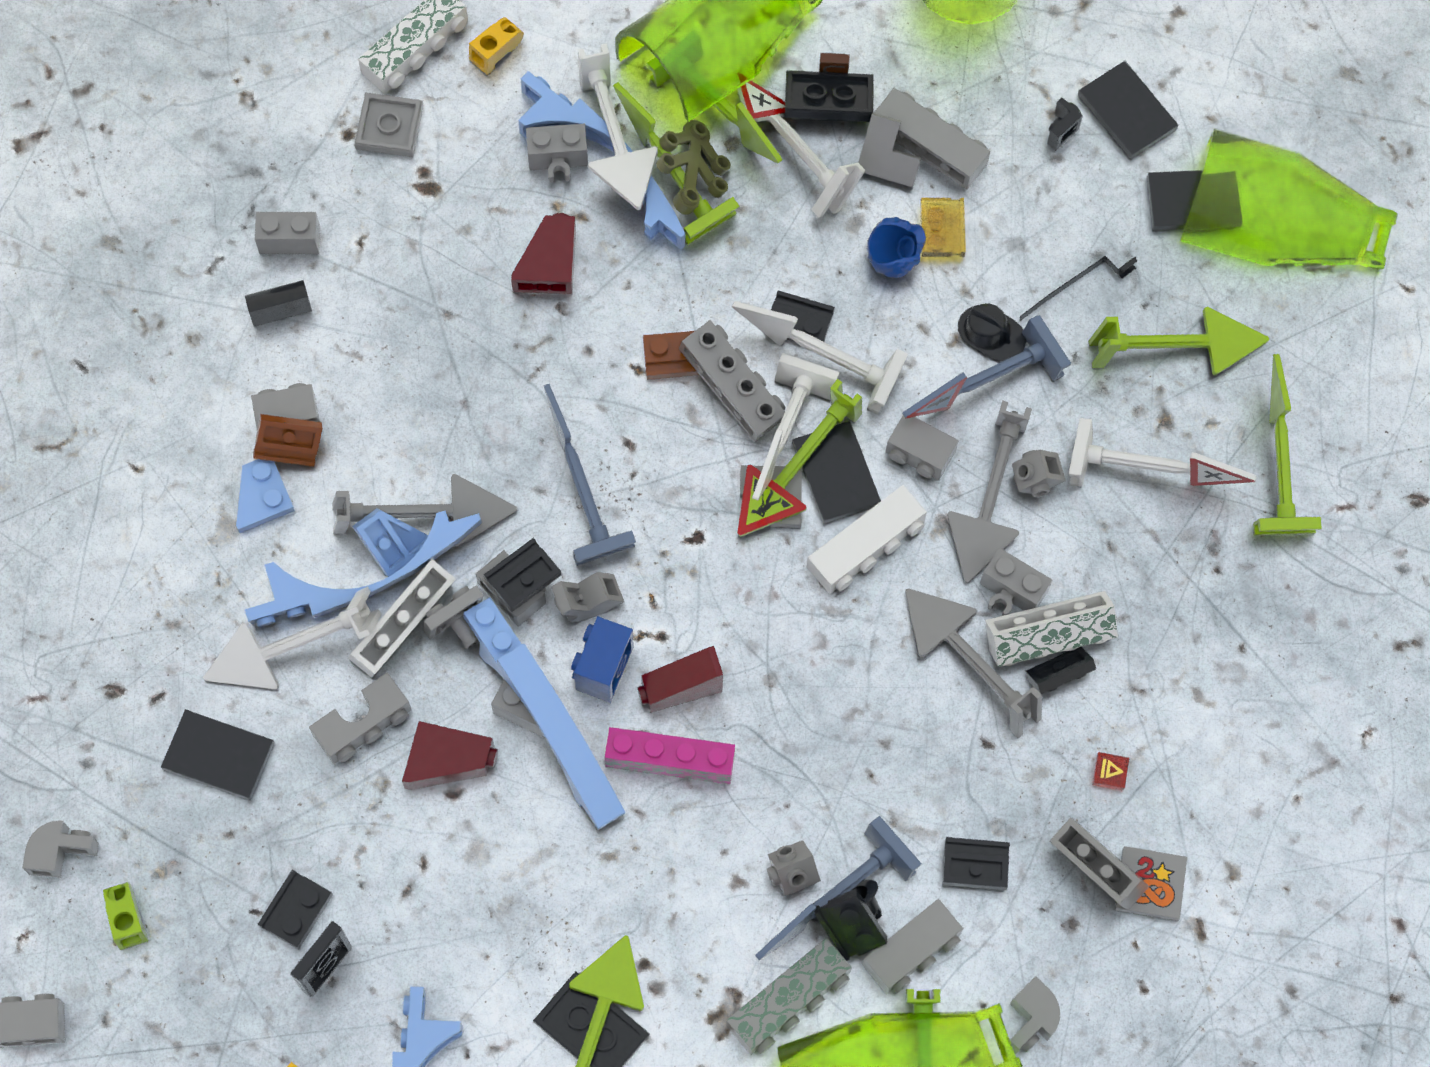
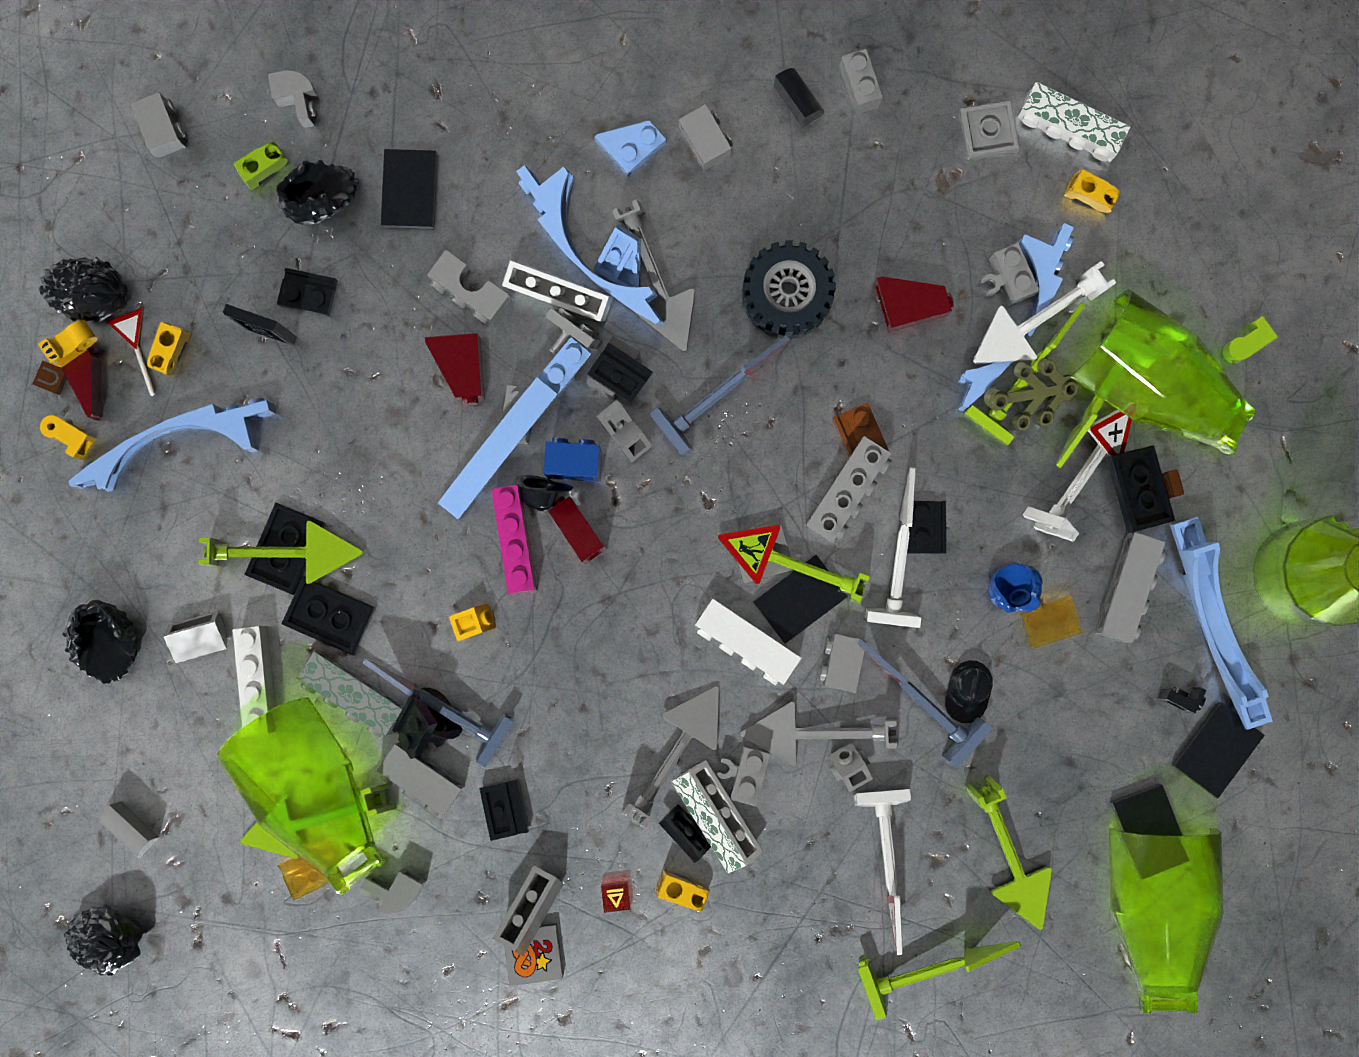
camera: 80 degrees right, 15 degrees up
white piece [203,587,381,689] -> none
dark orange plate [253,414,323,467] -> none
white piece [752,353,840,500] -> none
light grey brick [767,840,821,896] -> none
light grey tile [858,113,922,187] -> none
black piece [1020,256,1138,321] -> none
none -> black hair [276,160,359,225]
none -> black tile [281,576,376,656]
none -> yellow bracket [449,604,496,641]
none -> black piece [515,475,573,511]
none -> yellow leg [655,870,710,911]
none -> black wheel [742,240,836,339]
none -> light blue slope [1170,517,1273,730]

